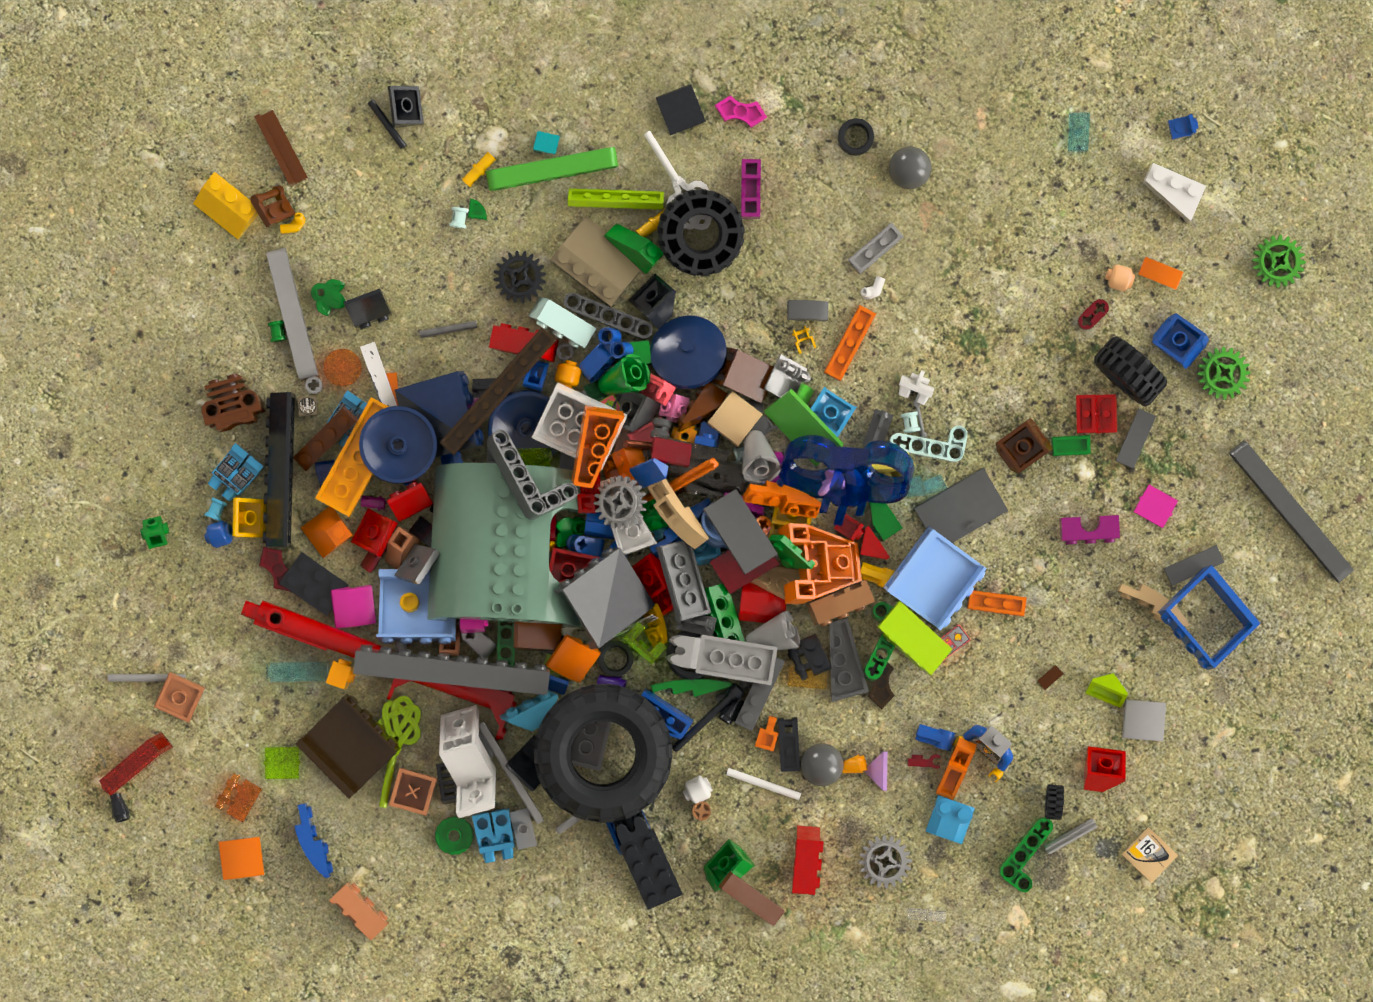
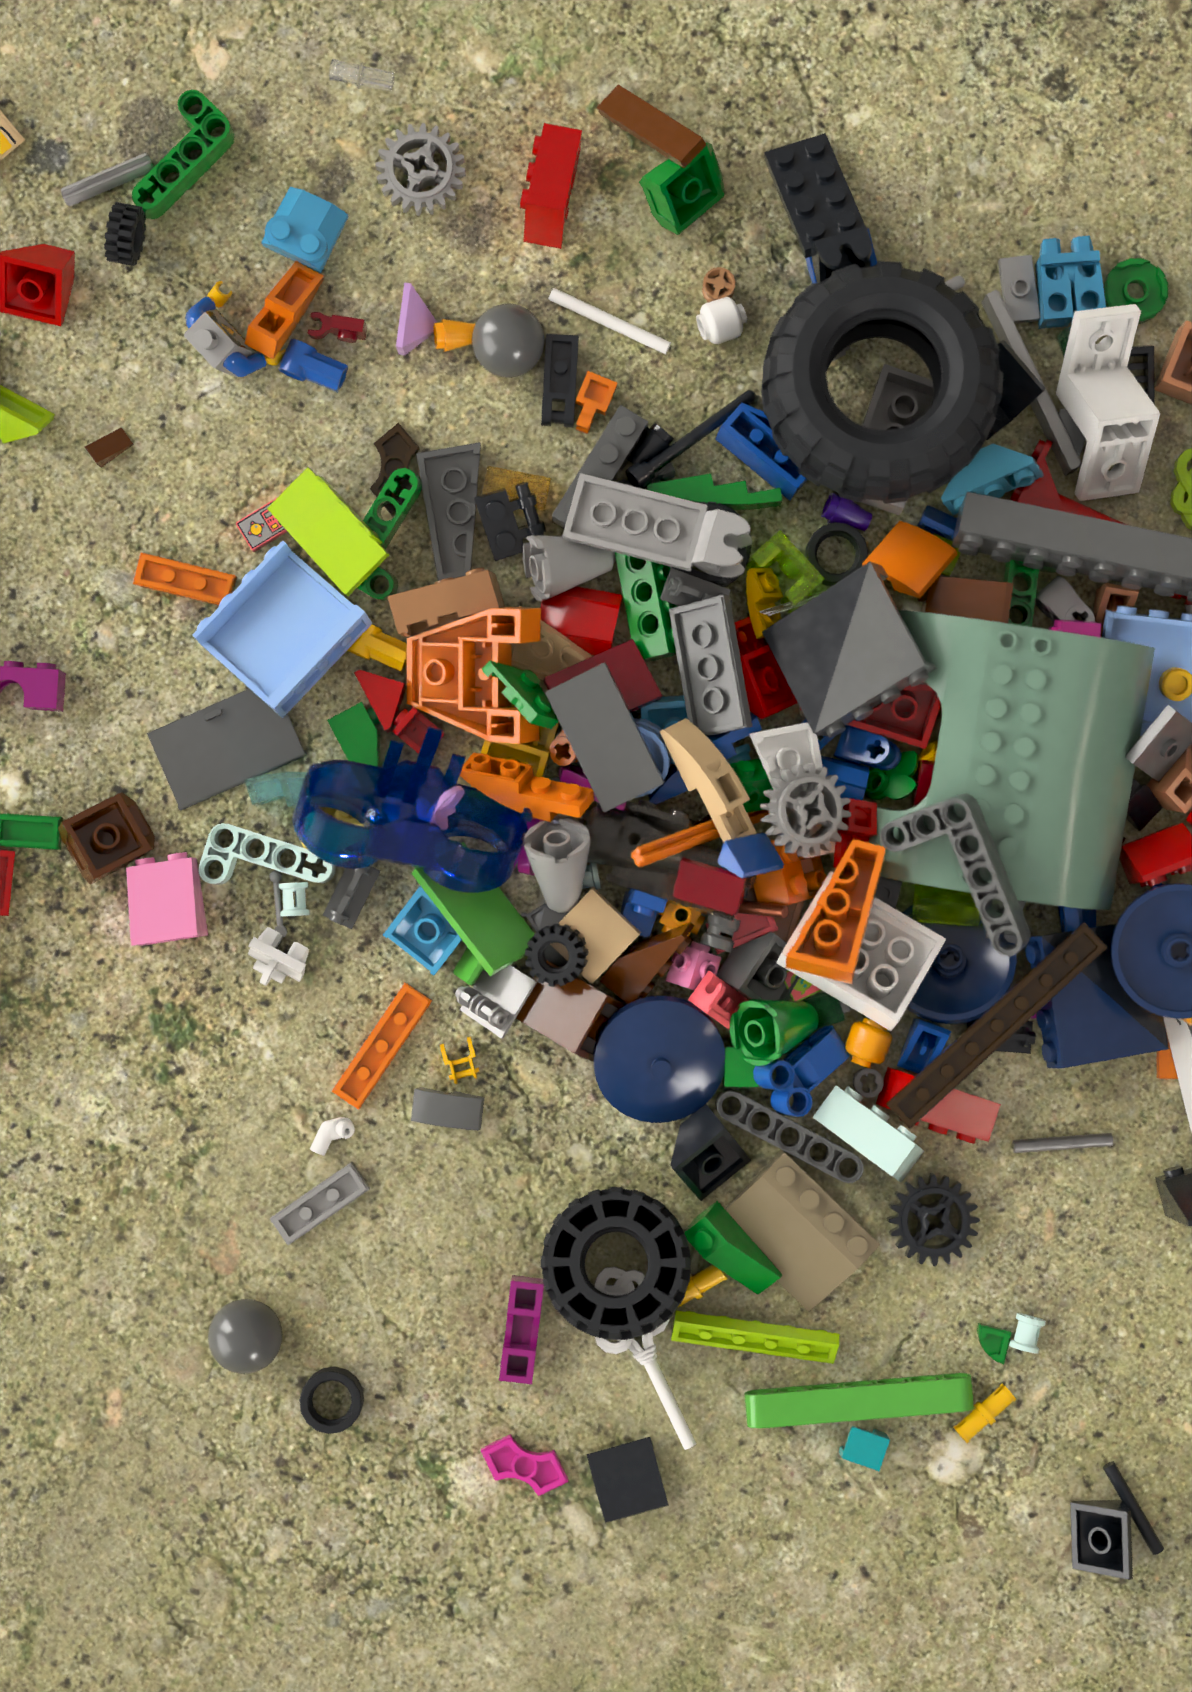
camera: 170 degrees left, 0 degrees up
none -> bright pink slope [126,852,208,946]
none -> black tyre [525,923,588,987]

